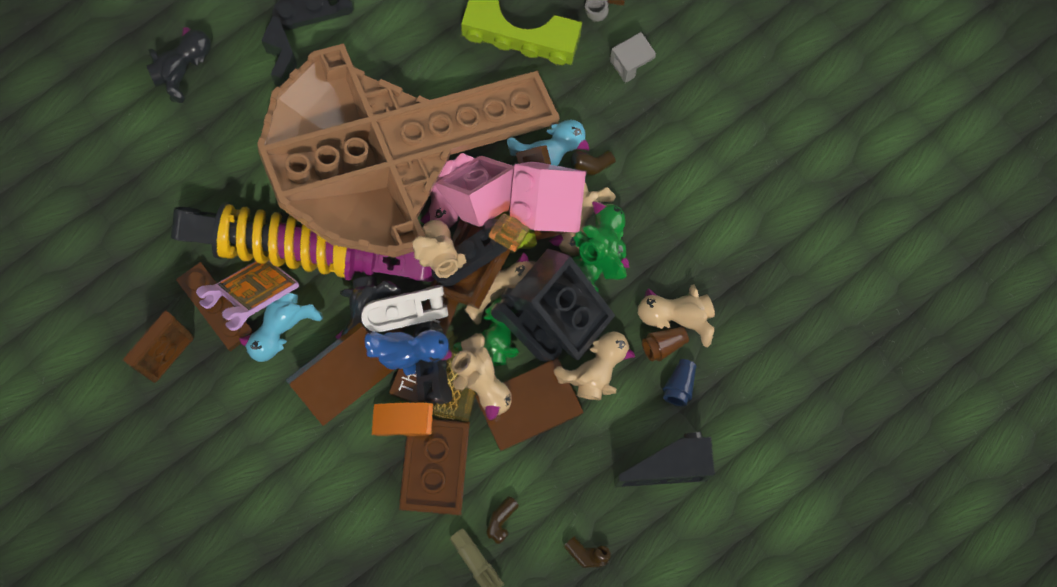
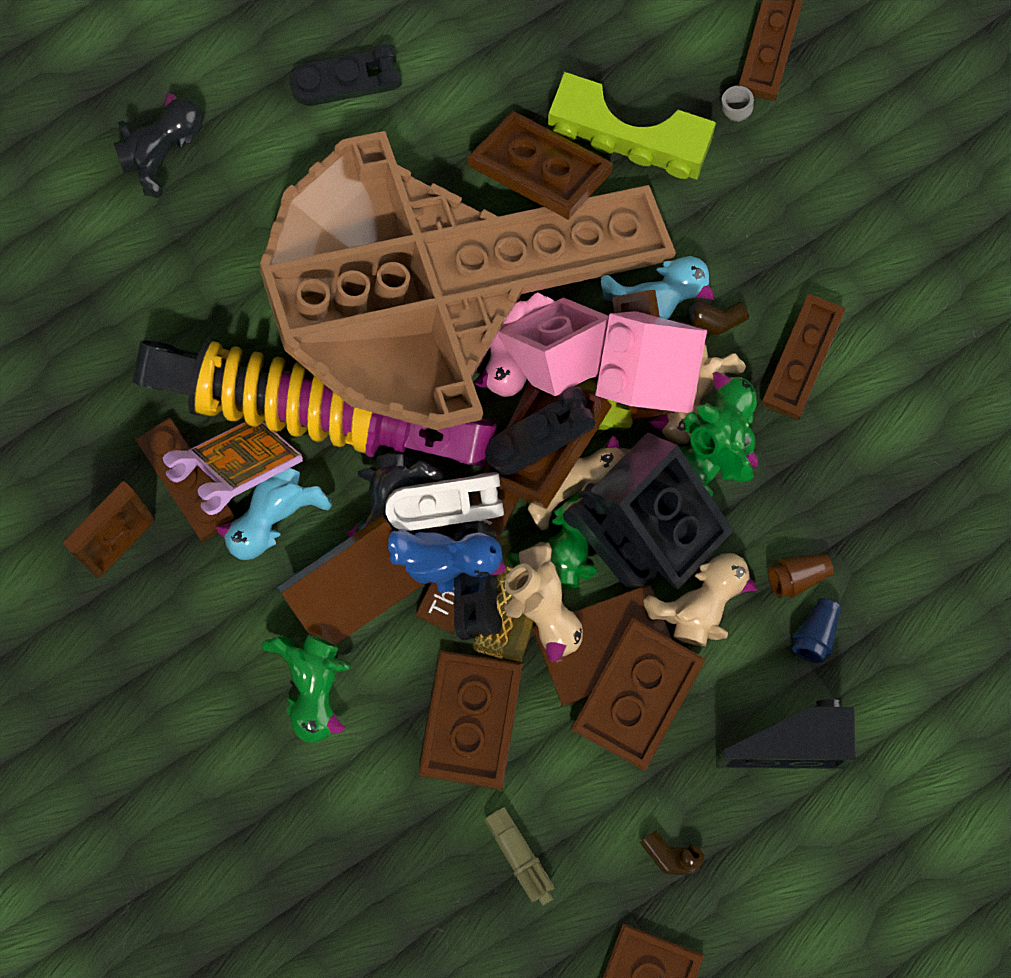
camera: 10 degrees right, 0 degrees up
black slope [261,16,297,87] -> none
orange slope [372,403,433,436] -> none
tan animal [413,220,466,278] -> none
dark brown arm [486,496,519,544] -> none
clear yellow plate [488,213,530,252] -> none
light grey panel [610,32,656,83] -> none
tan animal [638,284,715,348] -> none
none -> green animal [262,635,351,743]
none -> reddish brown tile [468,110,613,220]
none -> reddish brown tile [570,618,706,771]
none -> reddish brown plate [761,293,846,421]

